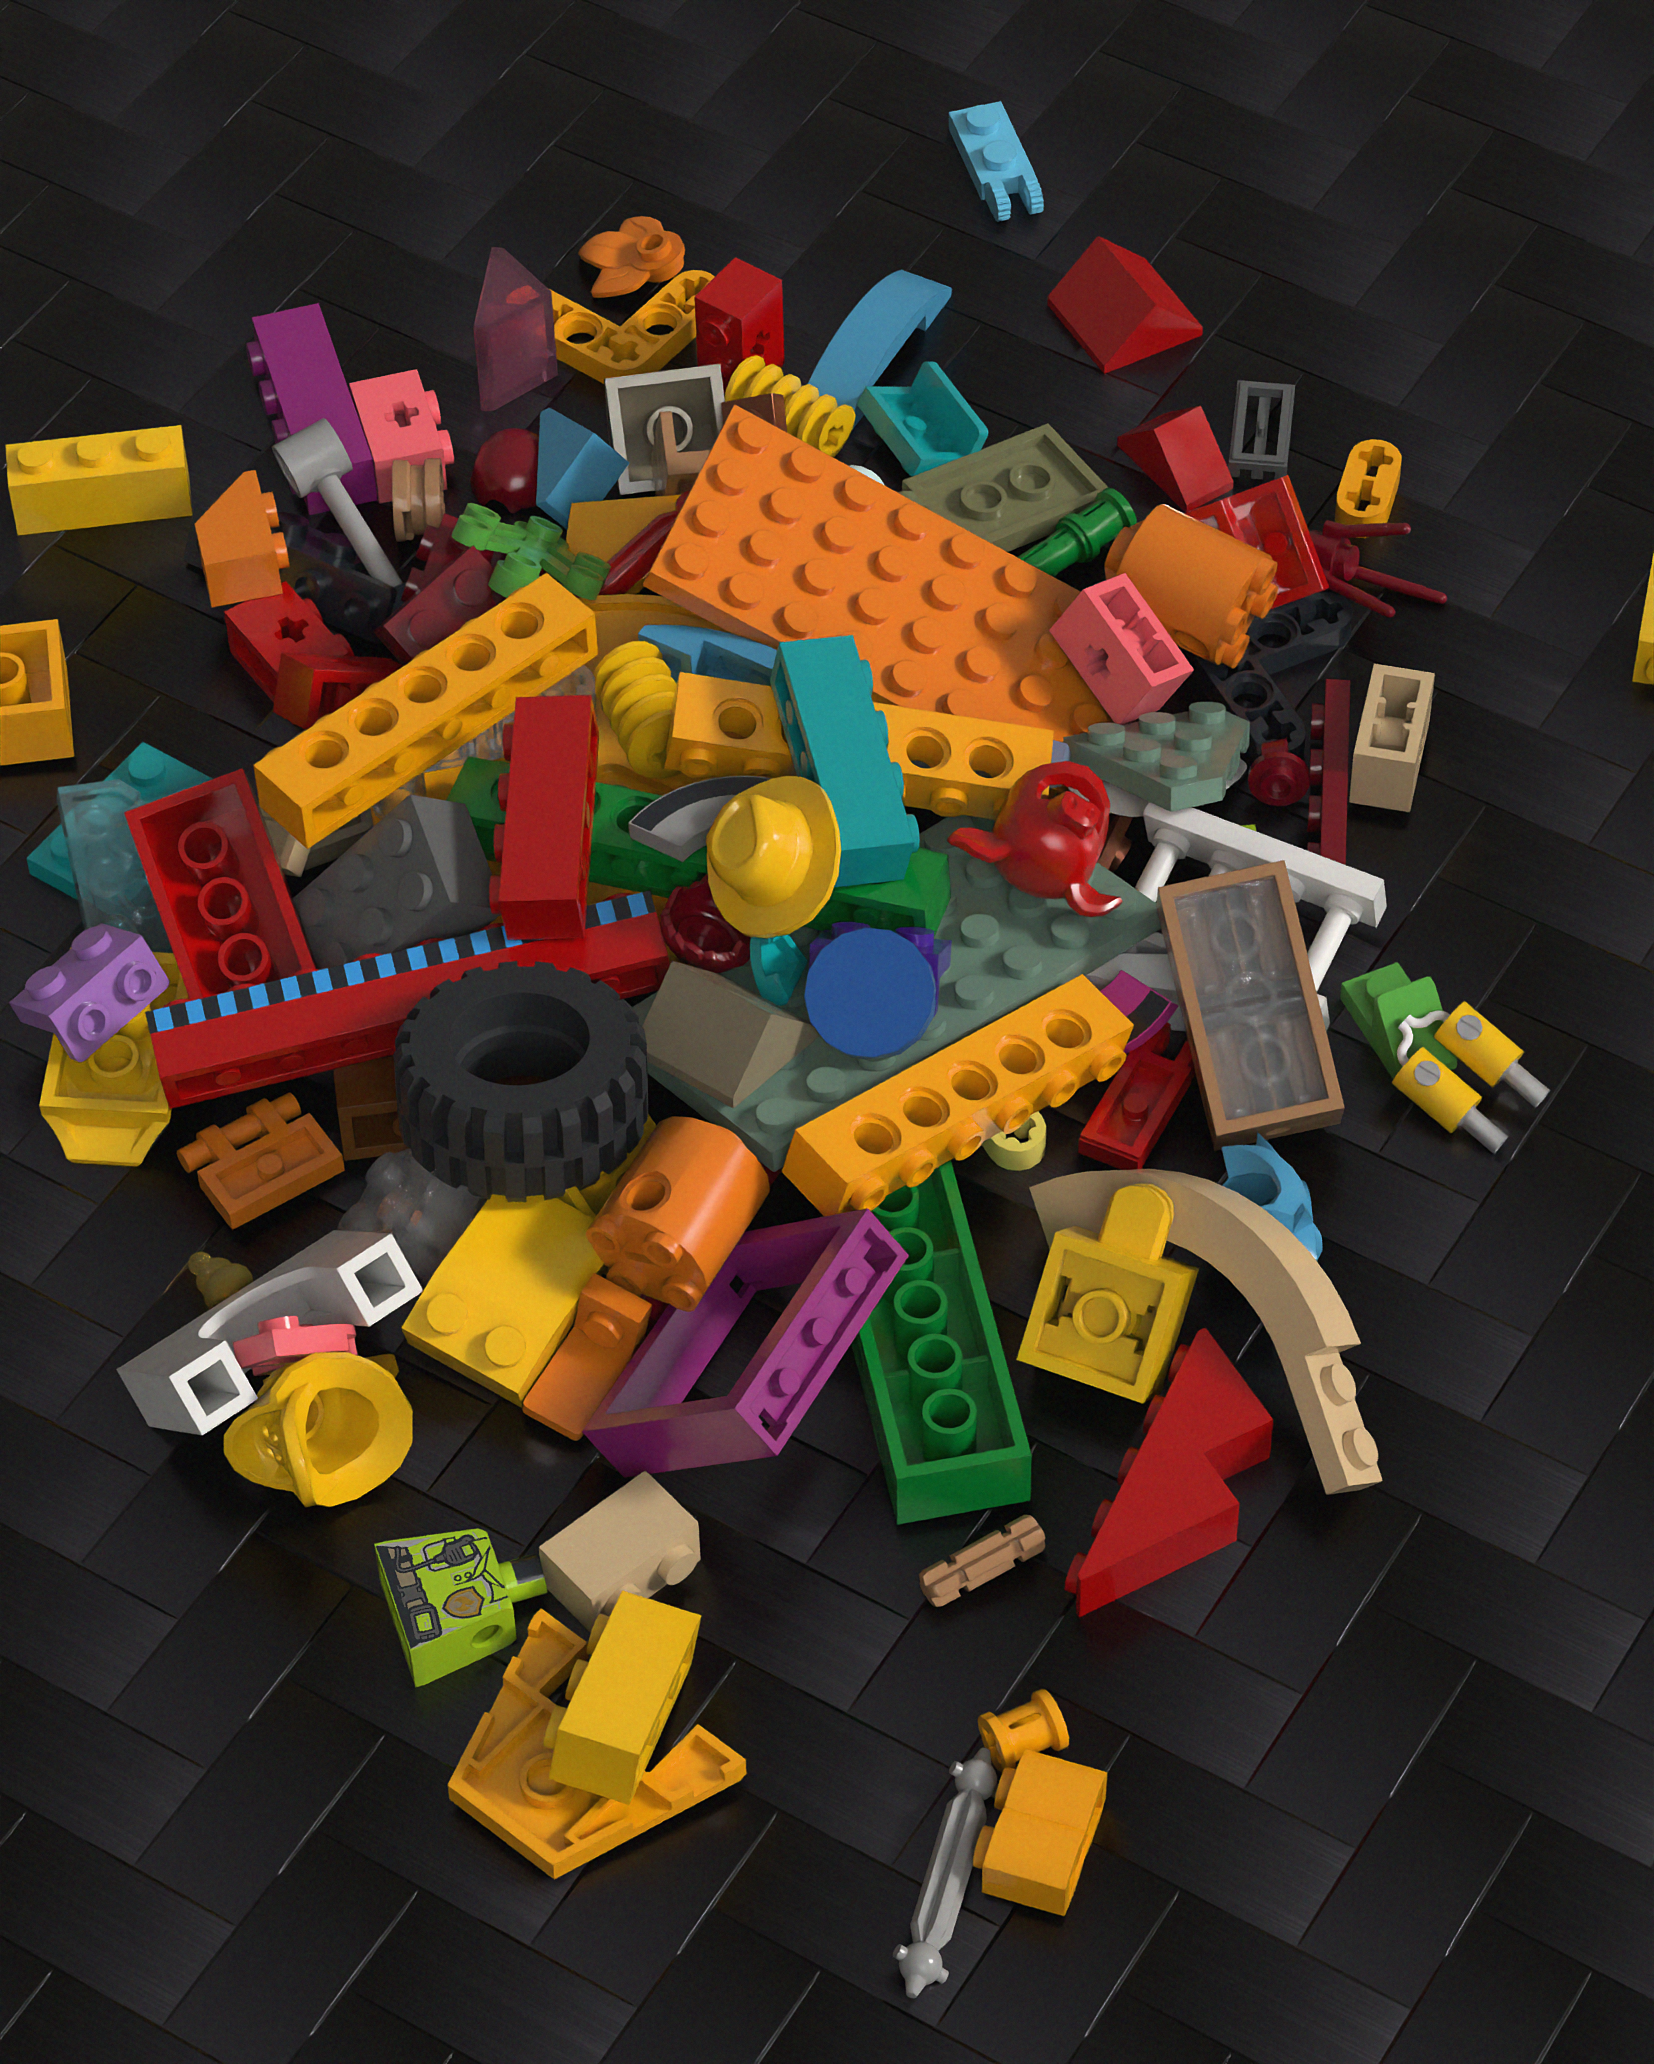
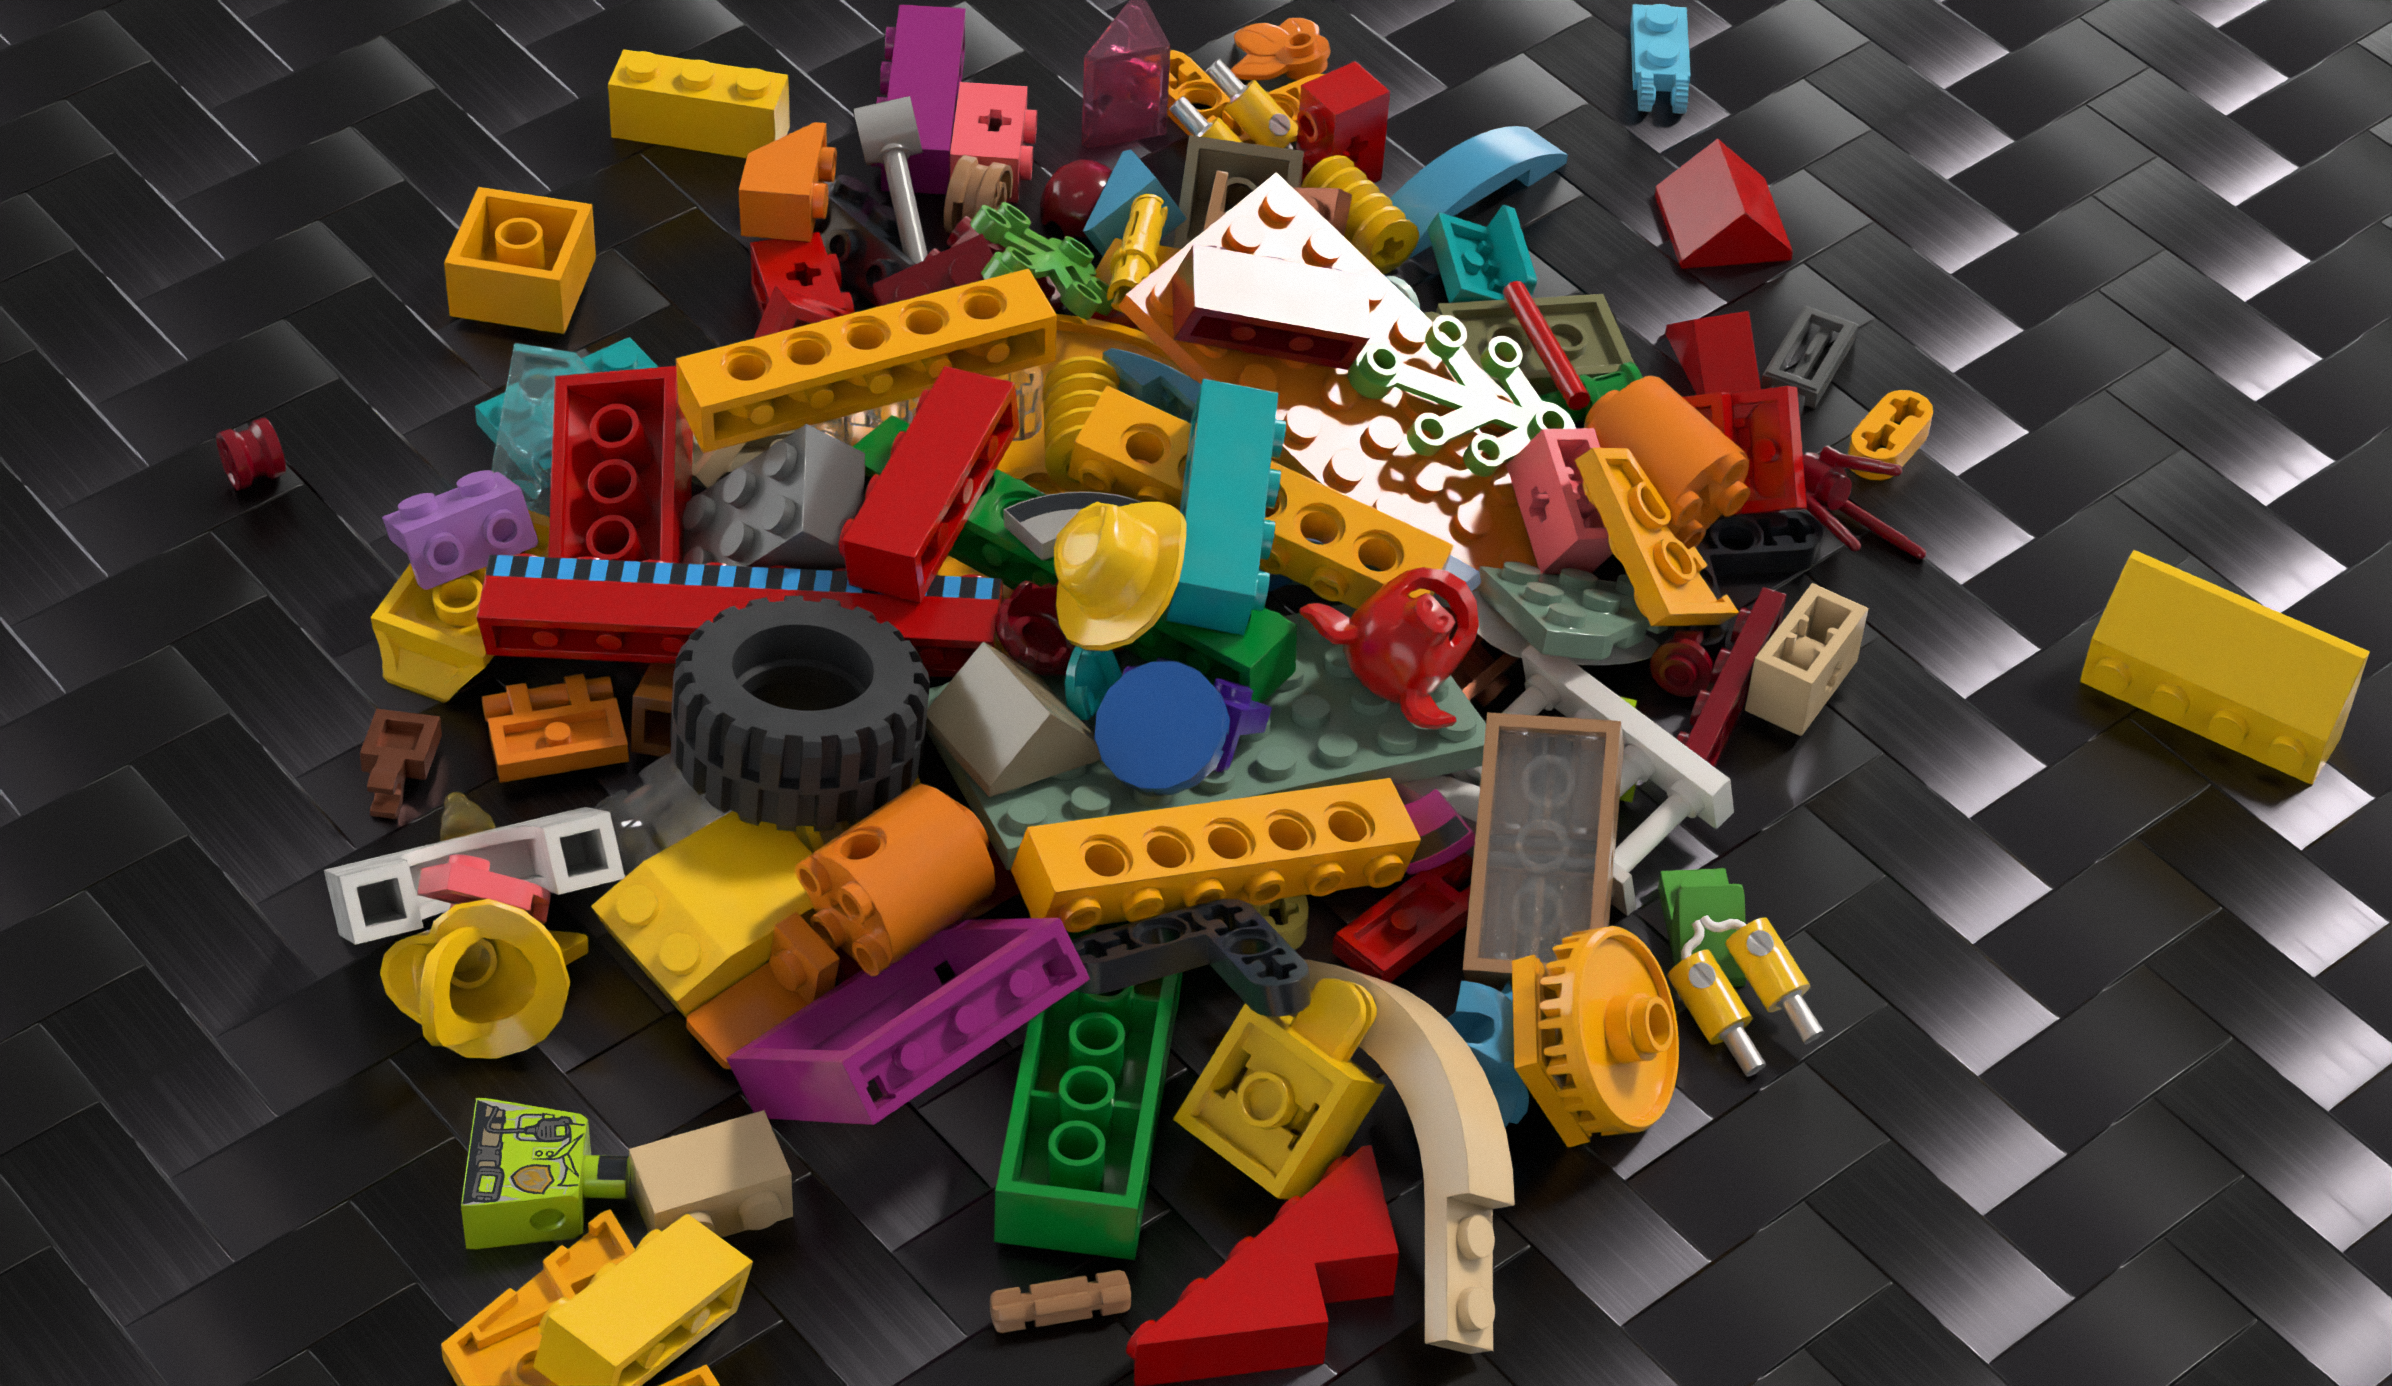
camera: 15 degrees right, 5 degrees down
none -> copper plate [360,709,442,819]
none -> black beam [1072,899,1312,1017]
none -> yellow pin [1107,194,1168,313]
none -> piece [1169,59,1298,150]
none -> brick [1172,244,1371,370]
none -> plant [1348,316,1576,477]
none -> red bar [1503,281,1590,410]
none -> light orange tile [1512,955,1592,1148]
none -> light orange wheel [1538,926,1679,1136]
none -> light orange wing [1575,447,1739,626]

